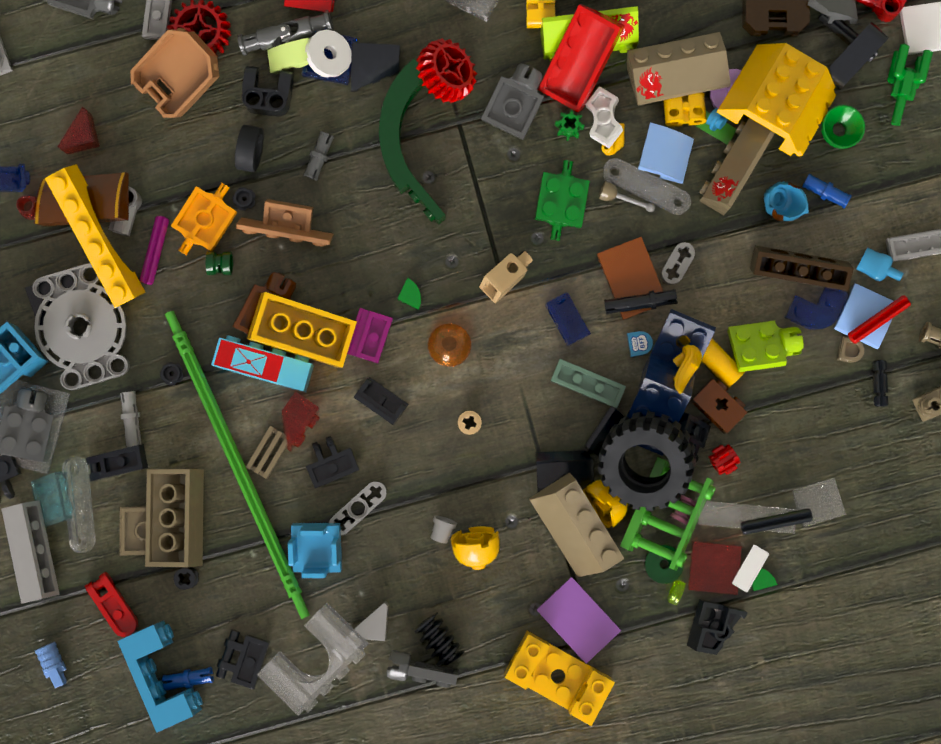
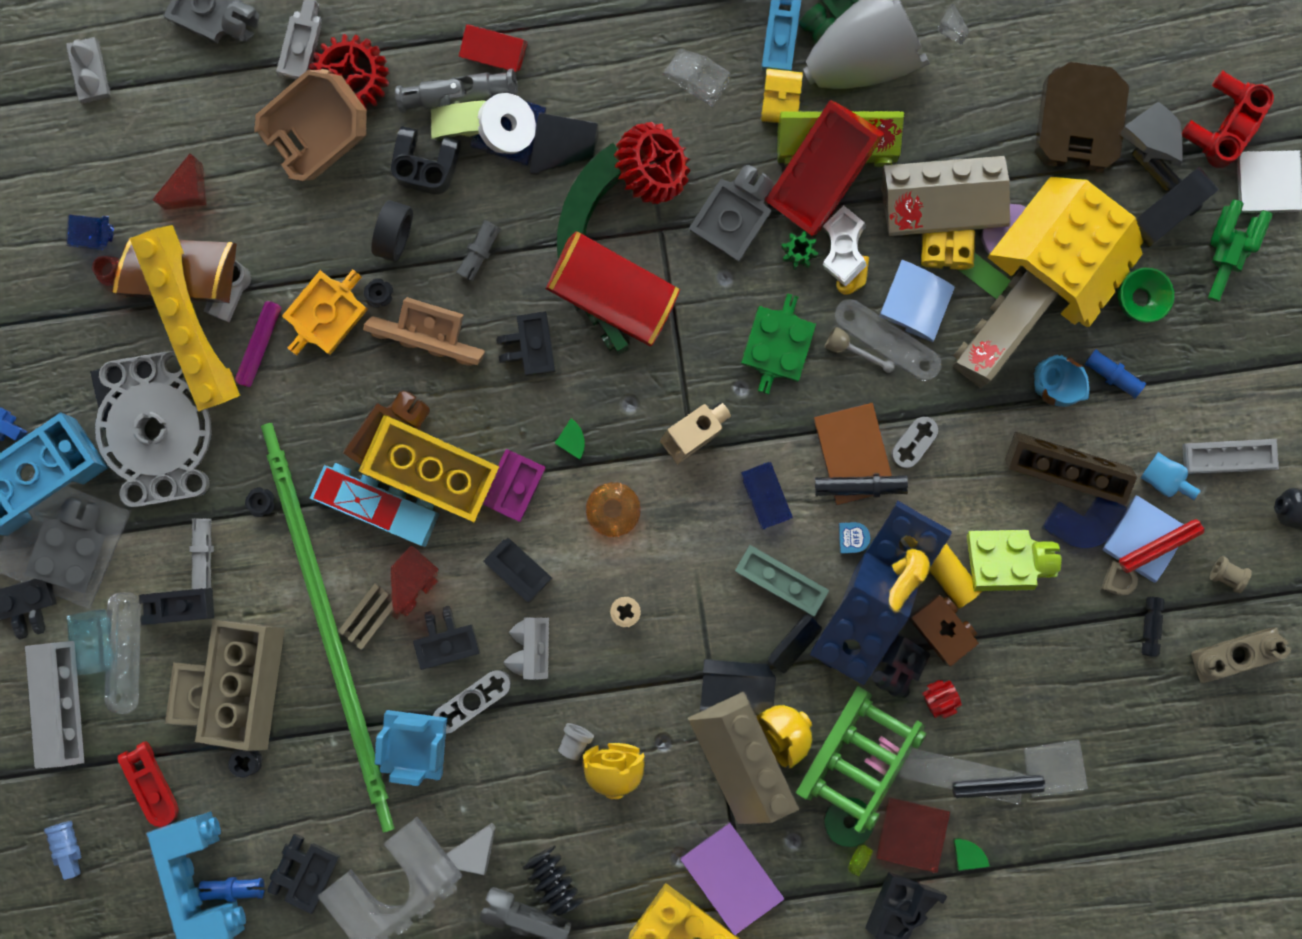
camera: 15 degrees right, 0 degrees up
dark green wheel [205,252,233,275] -> none
black tyre [598,411,696,511] -> none
dark azure plate [706,108,727,131] -> none
white sticker [732,545,769,592] -> none
none -> black hinge [496,311,556,376]
none -> light grey tile [503,618,549,680]
none -> red slope [545,231,681,347]

